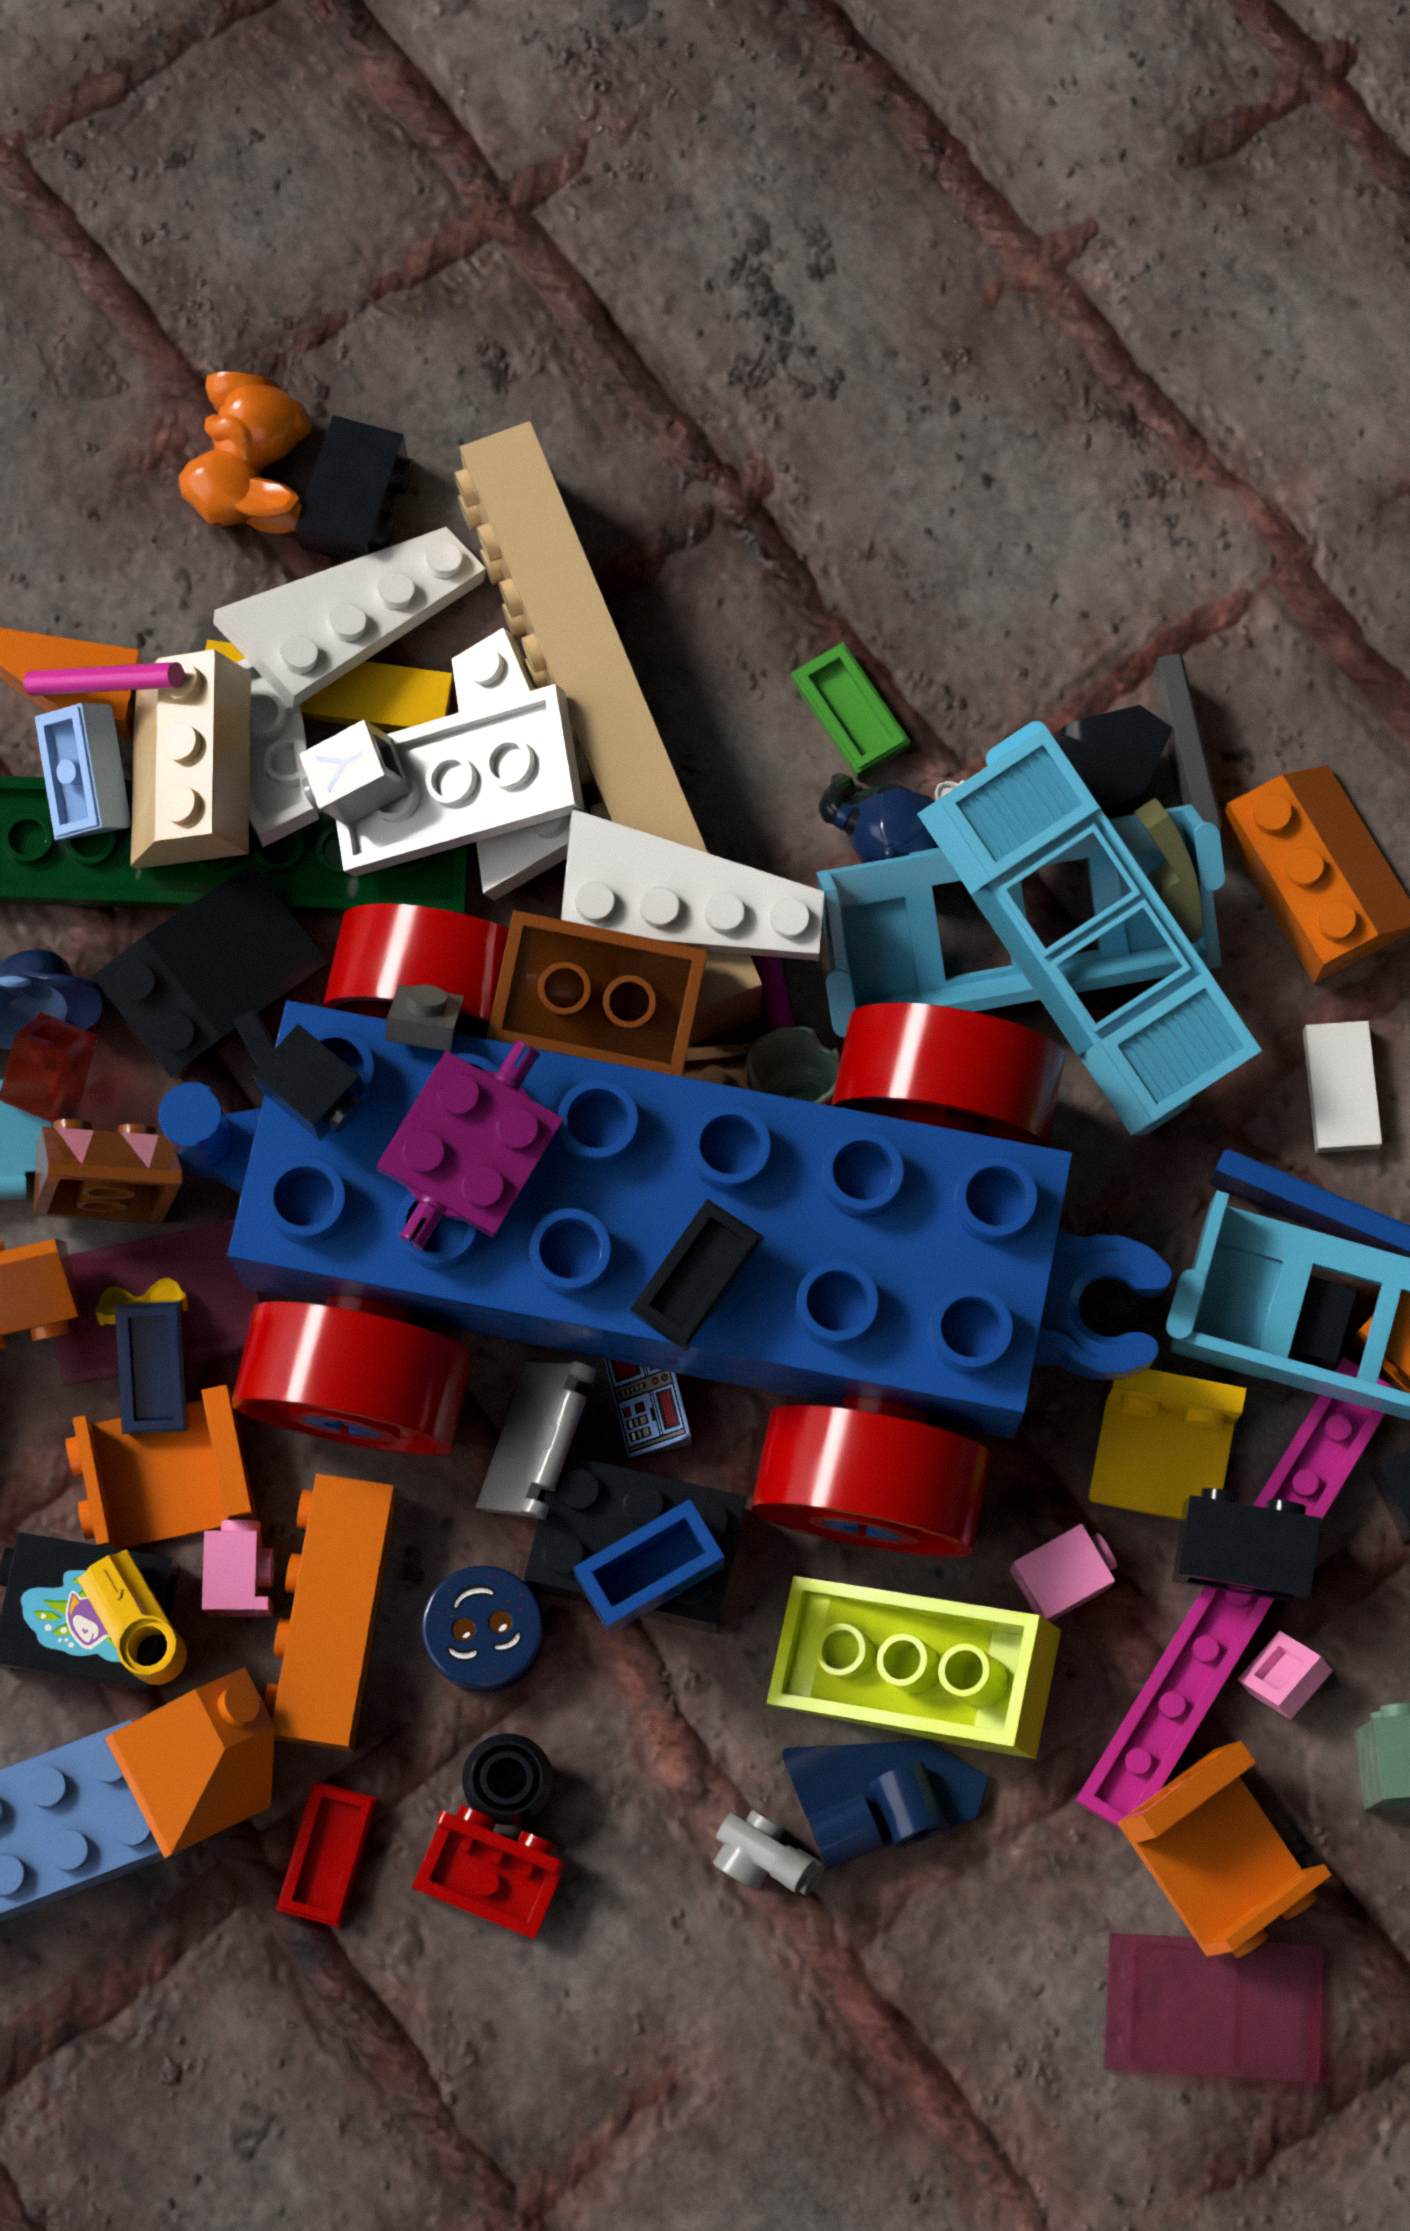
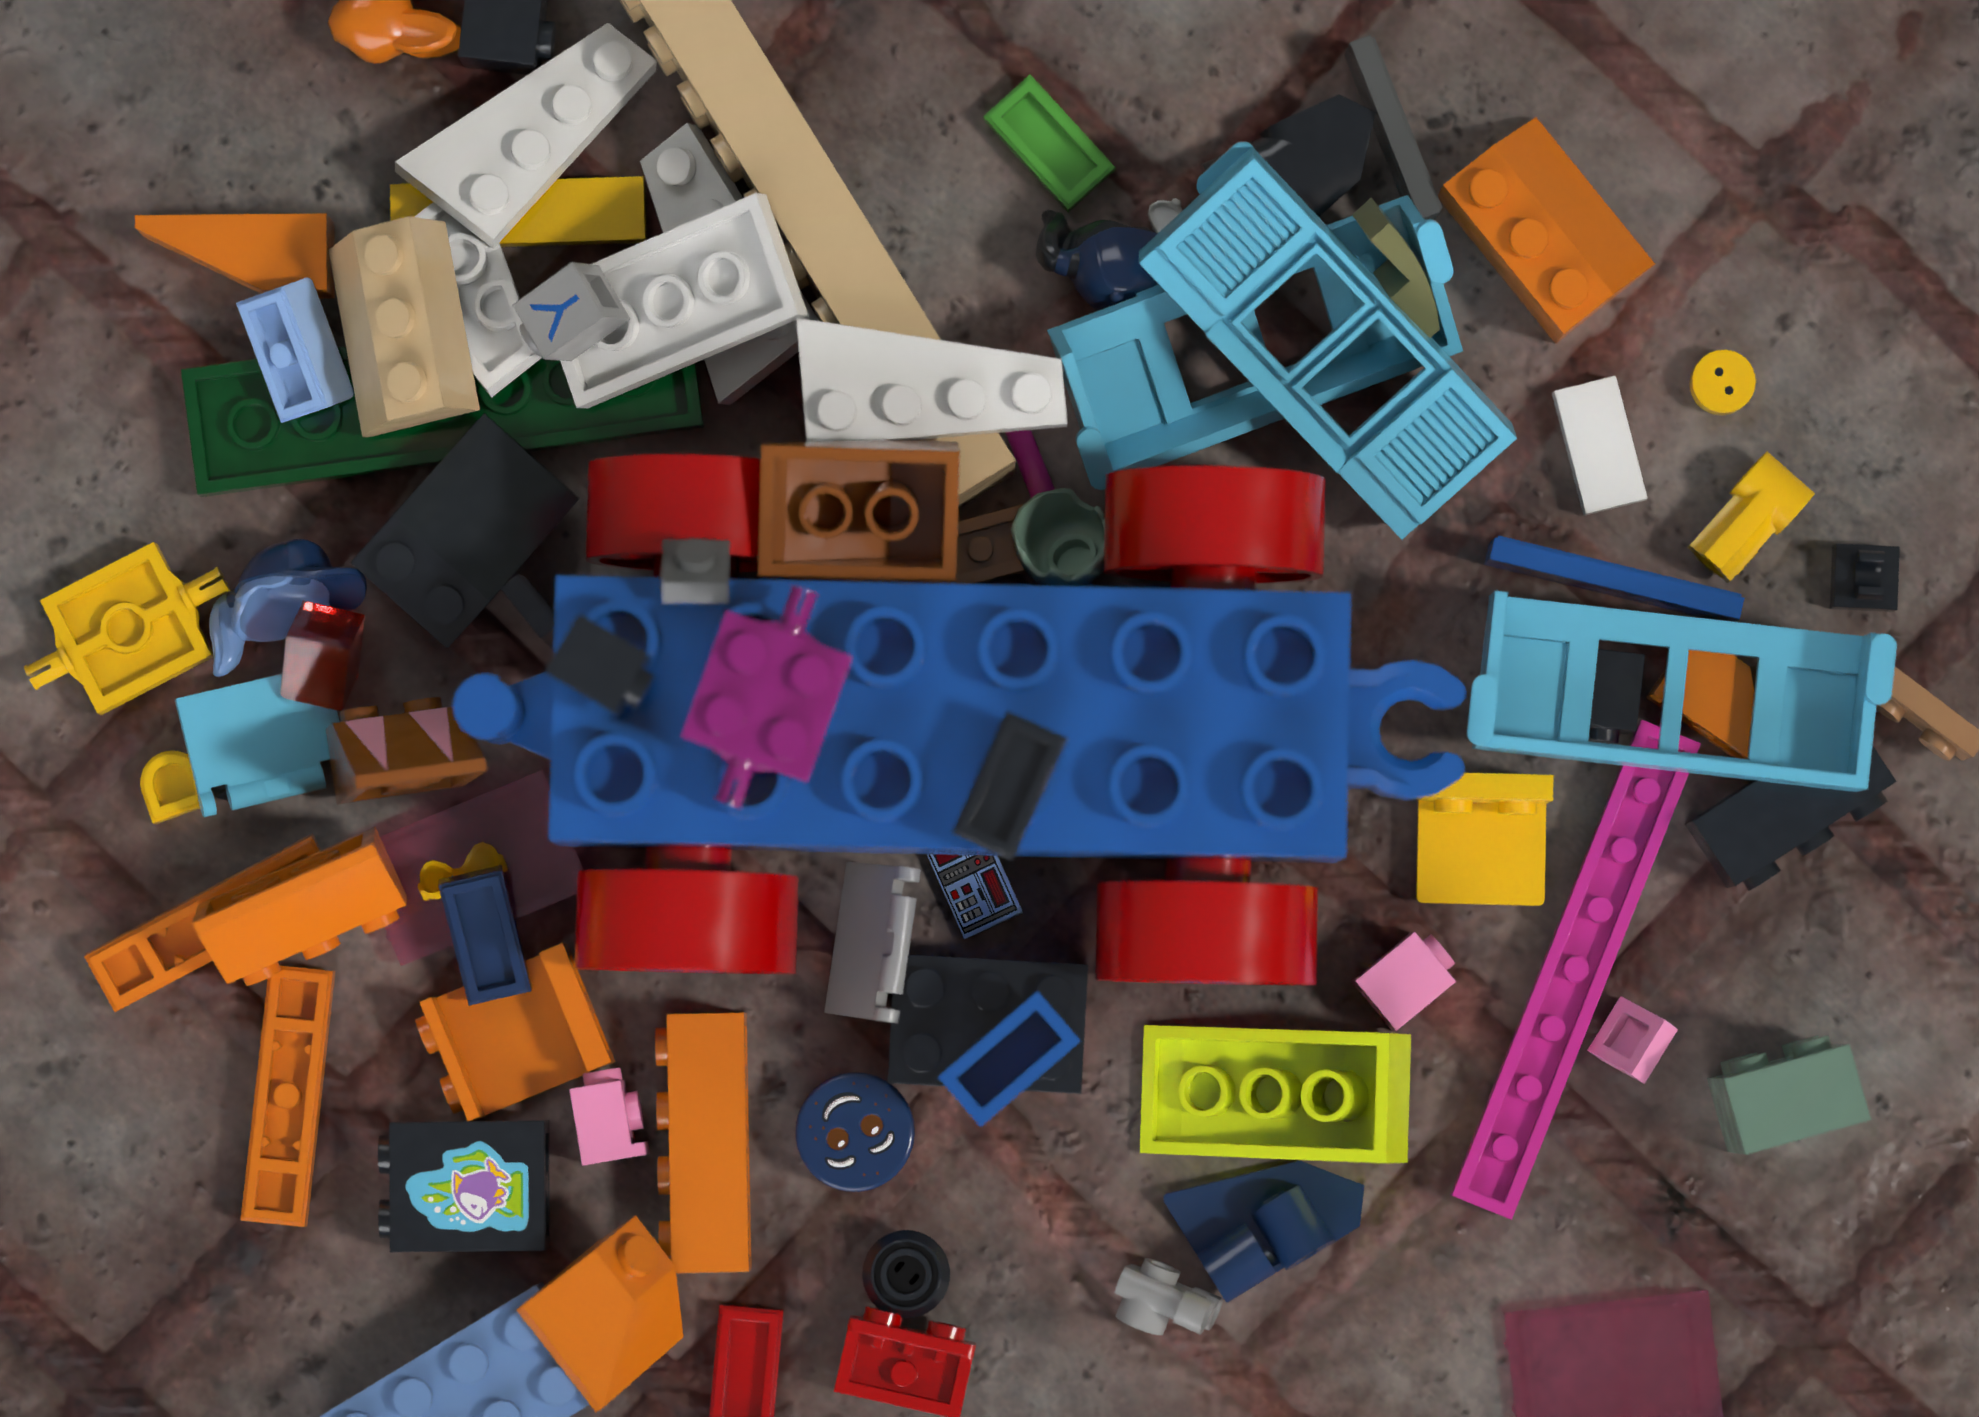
camera: 10 degrees left, 10 degrees up
dark pink bar [23,662,185,696] -> none
yellow piece [77,1549,187,1685] -> none
orange panel [1117,1741,1331,1958] -> none
black brick [1172,1488,1322,1605] -> none

